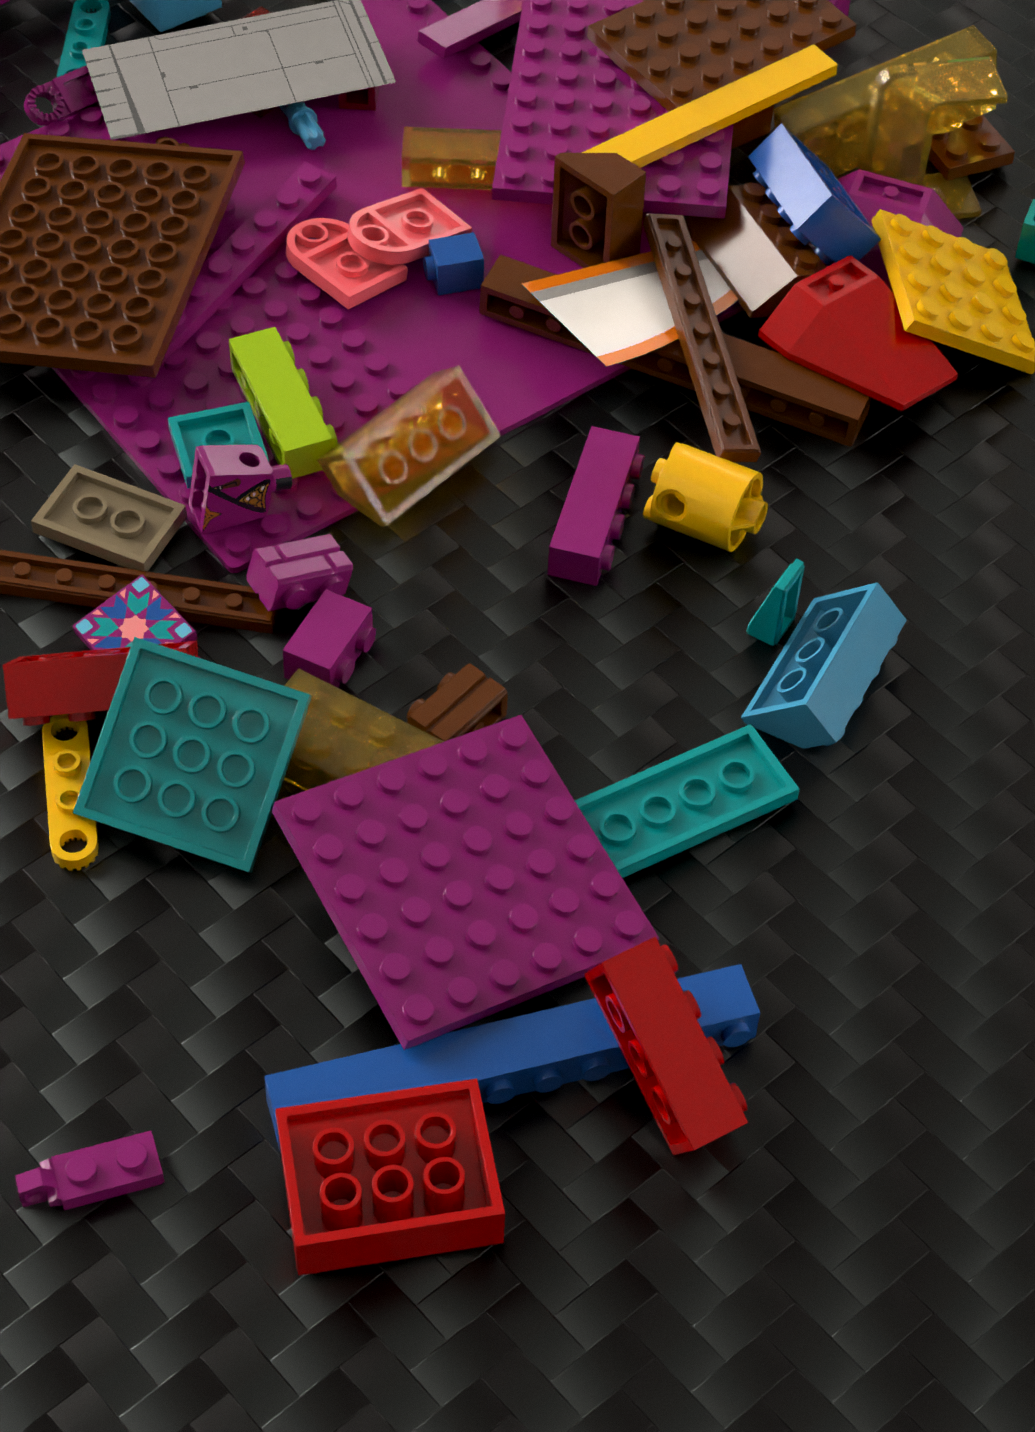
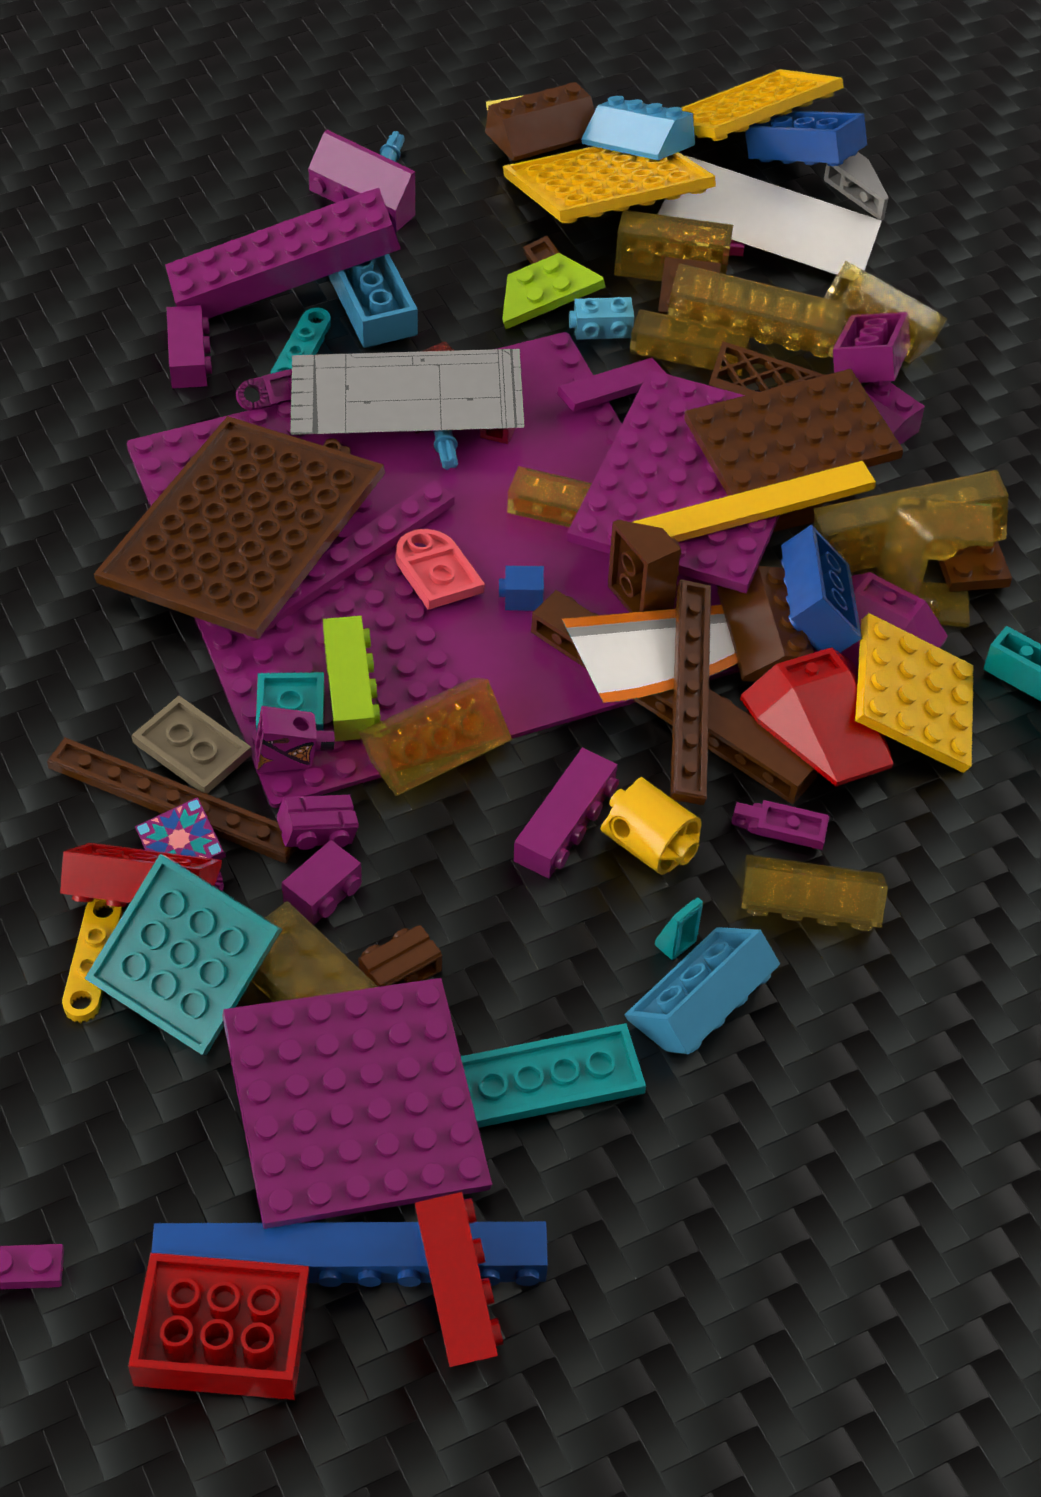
camera: 15 degrees right, 0 degrees up
coral plate [347,188,472,265] -> none
none -> magenta hinge [731,800,829,850]
none -> clear yellow slope [741,854,888,931]

